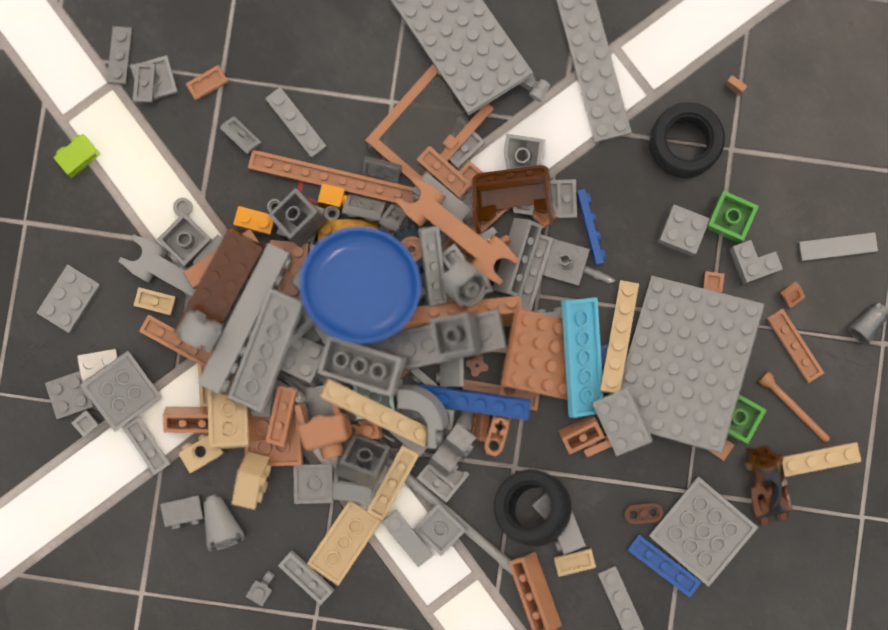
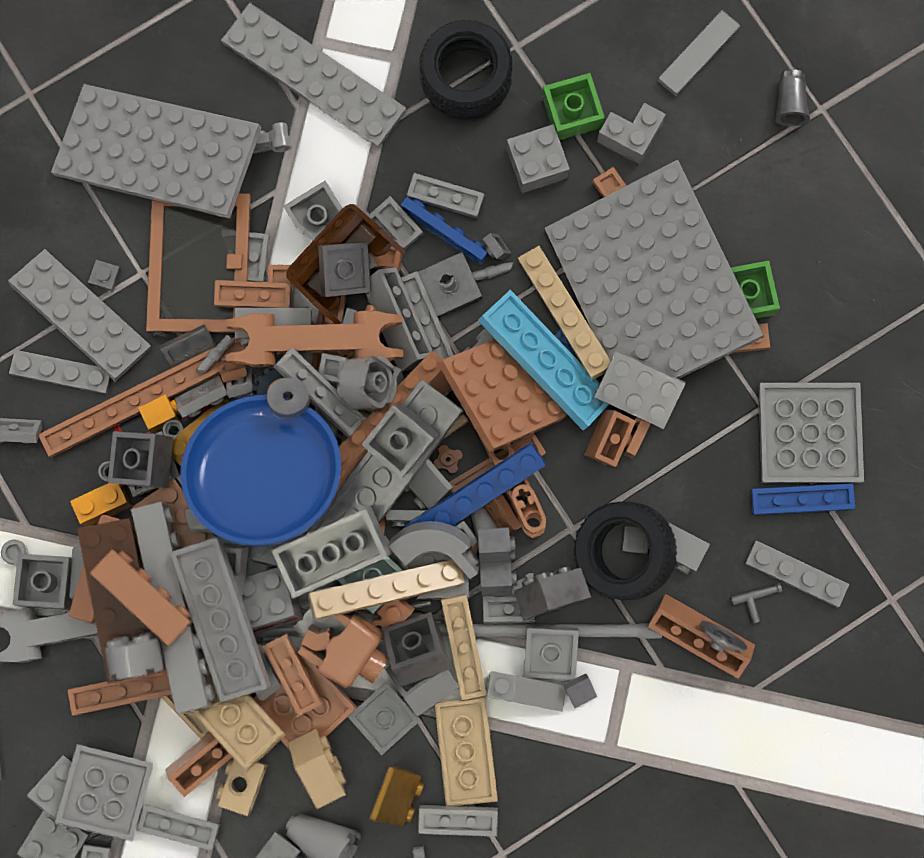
camera: 40 degrees left, 5 degrees down
tan plate [133,287,177,316] -> none
tan plate [553,548,596,577] -> none
reddish brown plate [624,503,663,525] -> none
reddish brown hips [745,446,792,525] -> none
nougat piece [757,371,830,442] -> none
nougat tile [766,308,824,383] -> none
tan brick [780,442,861,477] -> none
nougat plate [781,281,805,309] -> none
none -> light grey plate [8,249,151,382]
none -> flat silver plate [88,260,121,292]
none -> nougat brick [90,549,193,646]
none -> light grey piece [196,335,234,374]
none -> nougat tile [218,363,247,383]
none -> flat silver piece [267,378,310,419]
none -> nougat piece [301,624,334,651]
none -> flat silver plate [318,242,370,297]
none -> pearl gold slope [370,765,425,827]
none -> light grey plate [407,173,484,219]
none -> flat silver plate [483,233,512,260]
none -> flat silver brick [514,566,591,620]
none -> flat silver tile [563,673,597,708]
none -> flat silver dish [699,621,747,652]
none -> flat silver piece [730,583,782,624]

